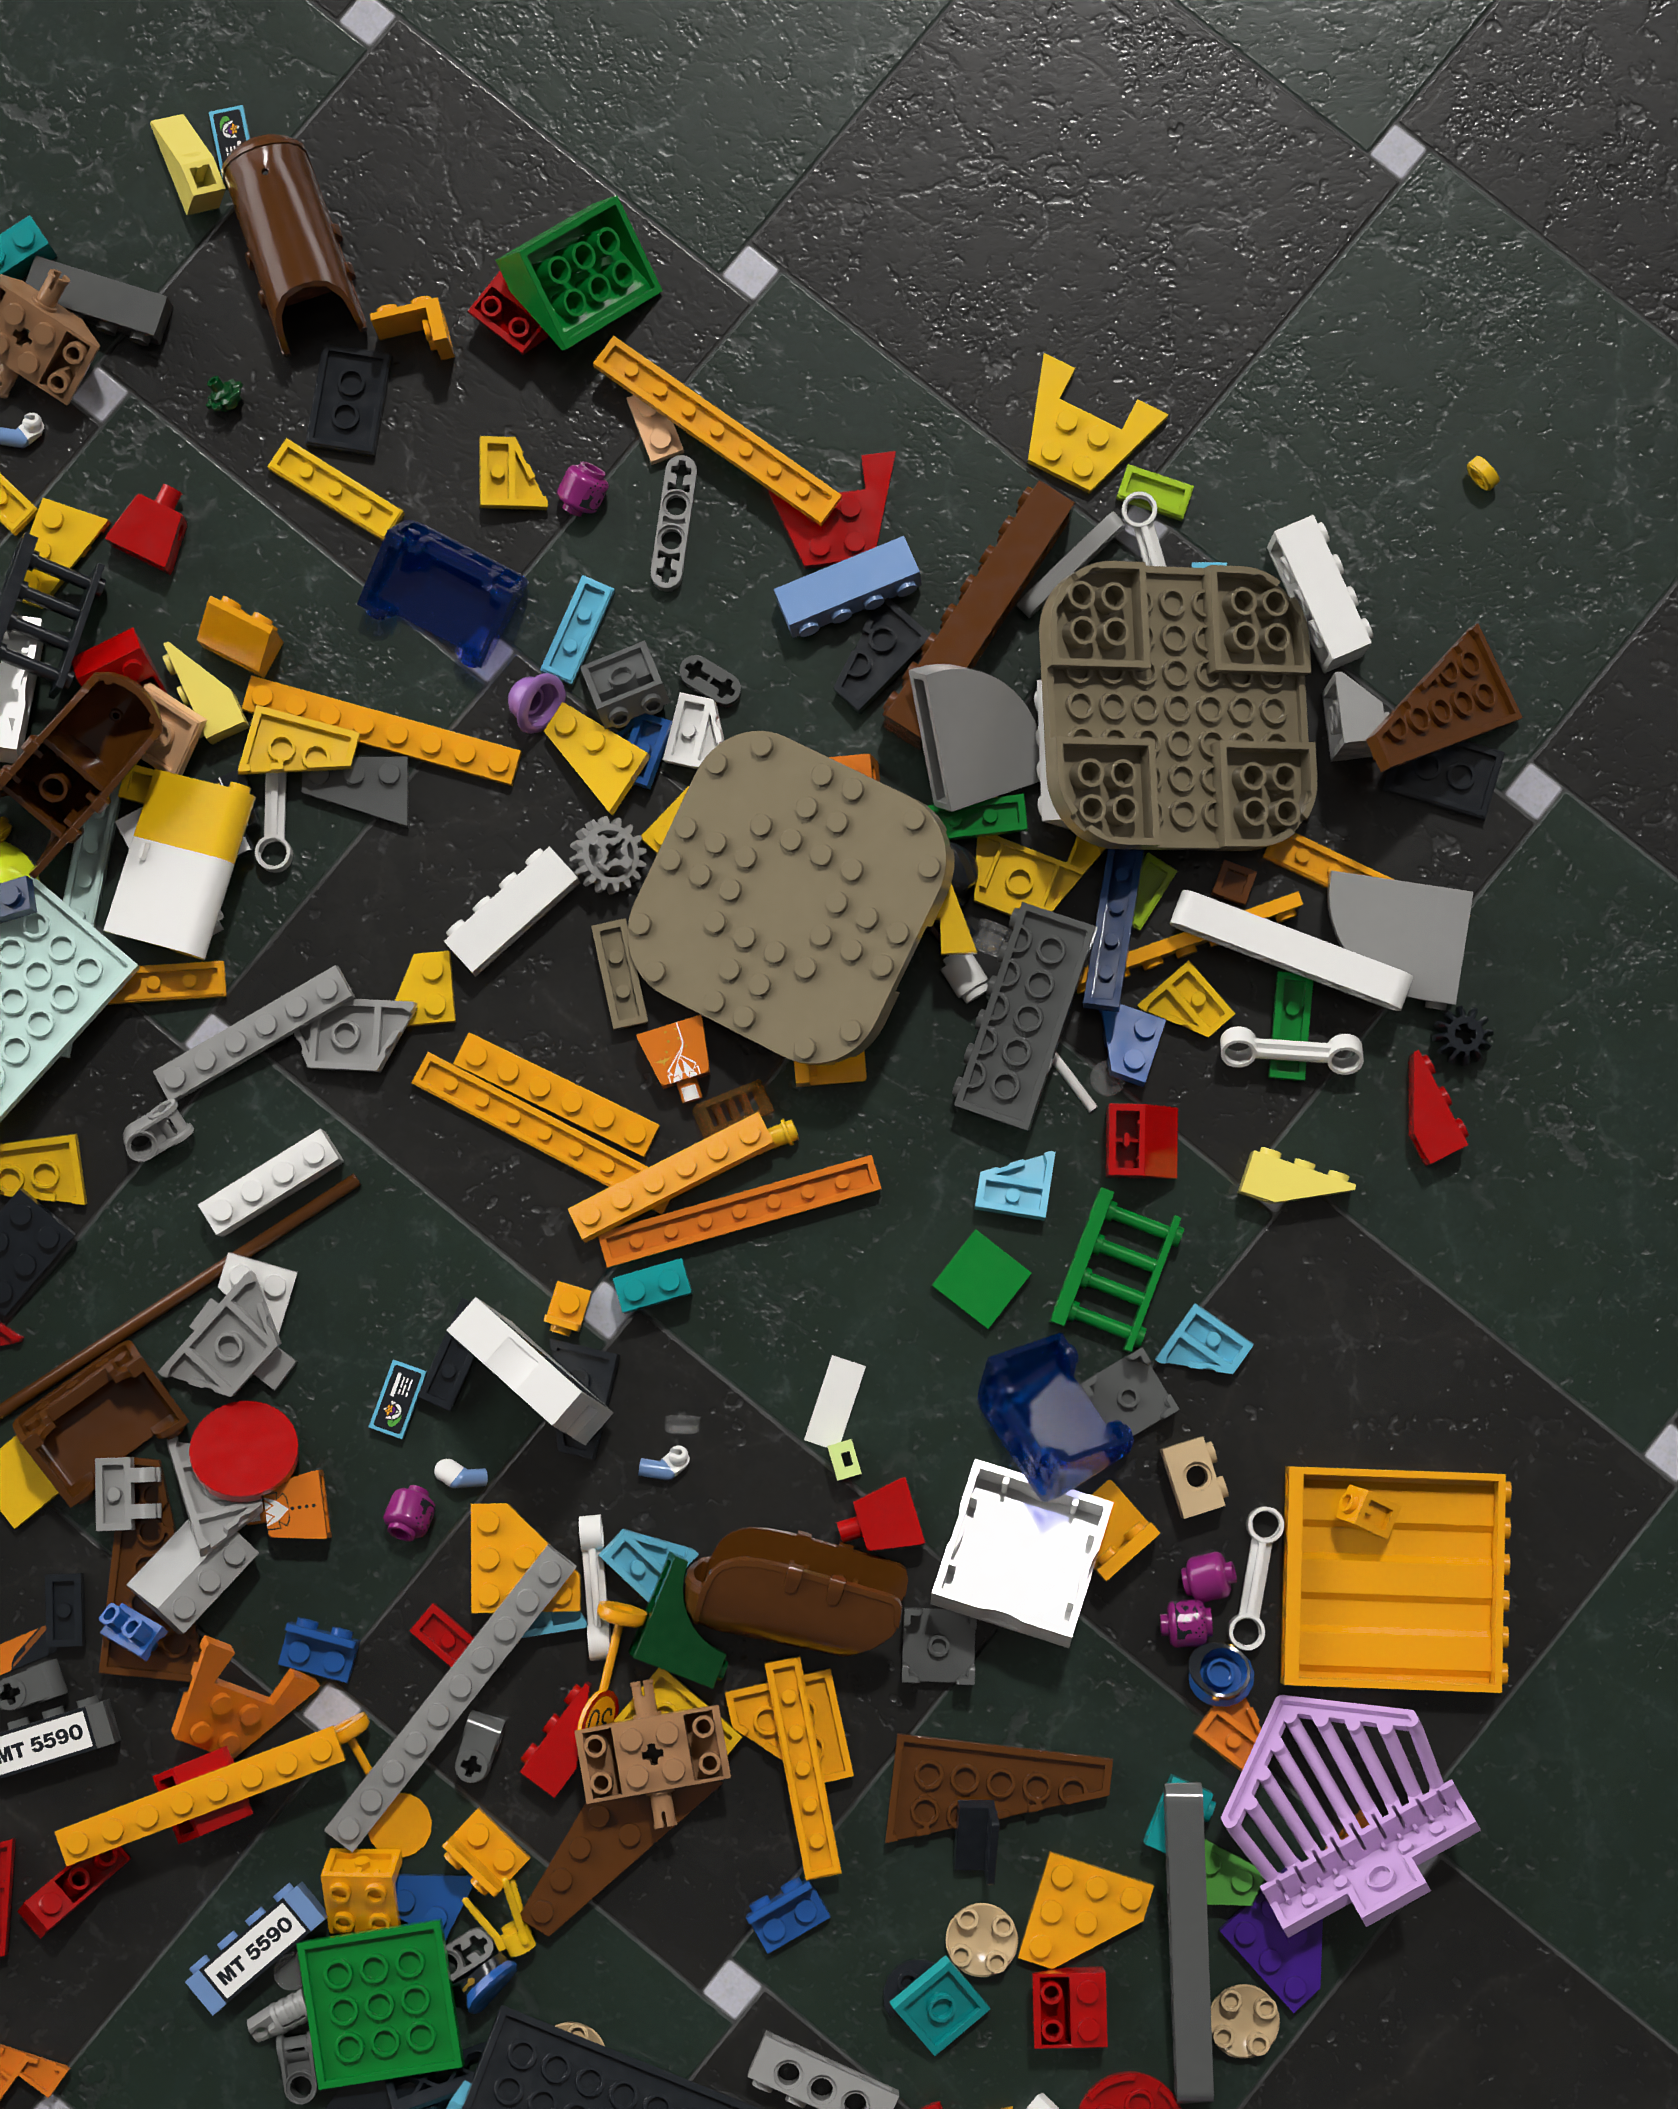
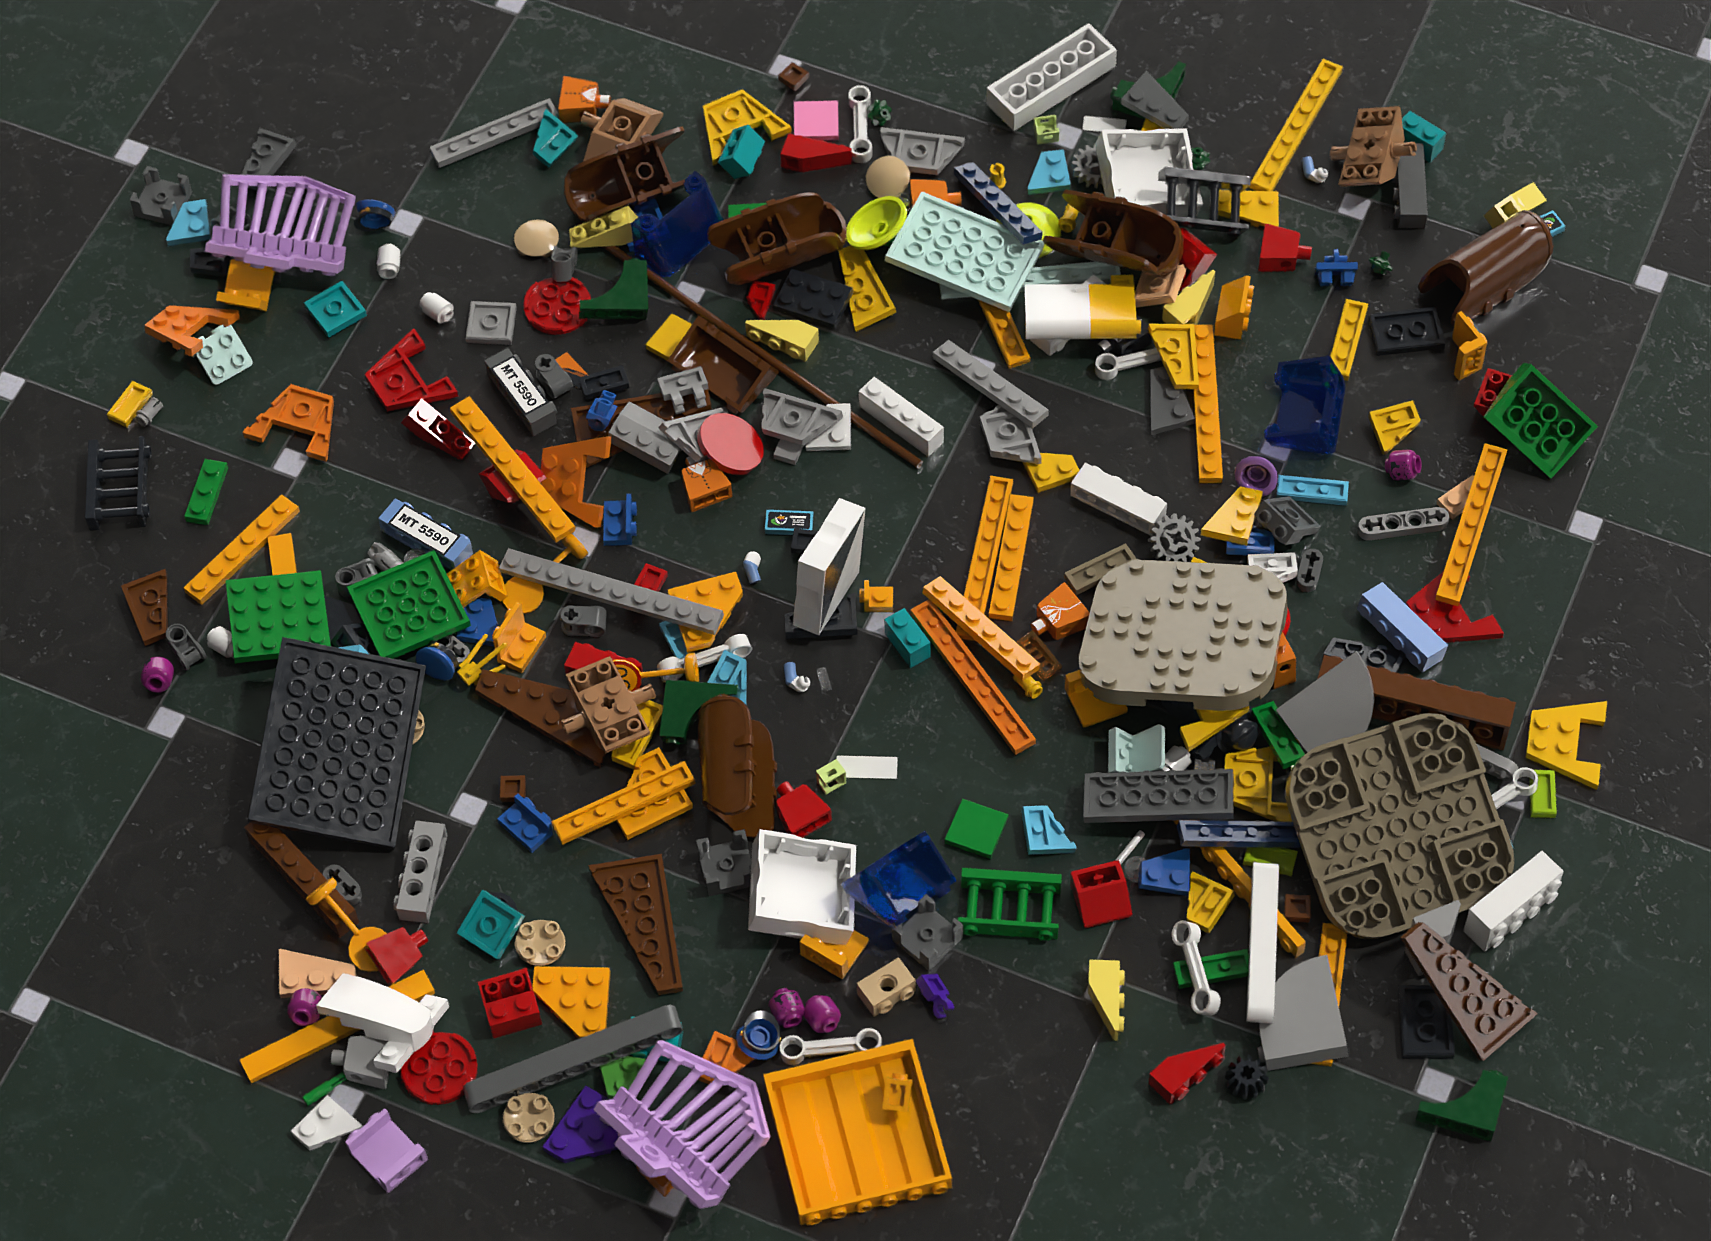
camera: 75 degrees right, 25 degrees down
light grey piece [123,1099,194,1162] -> none
magenta head [383,1485,436,1542] -> none
black panel [953,1800,999,1885] -> none
medium azure wing [1155,1303,1254,1374] -> none
yellow tile [1467,456,1500,491] -> none
none -> reddish brown plate [500,775,526,802]
none -> light yellow slope [745,320,819,362]
none -> dark purple plate [916,974,954,1018]
none -> light aqua bracket [1108,724,1165,773]
none -> blue hips [1314,249,1358,286]
none -> dark green arch [1415,1070,1508,1142]

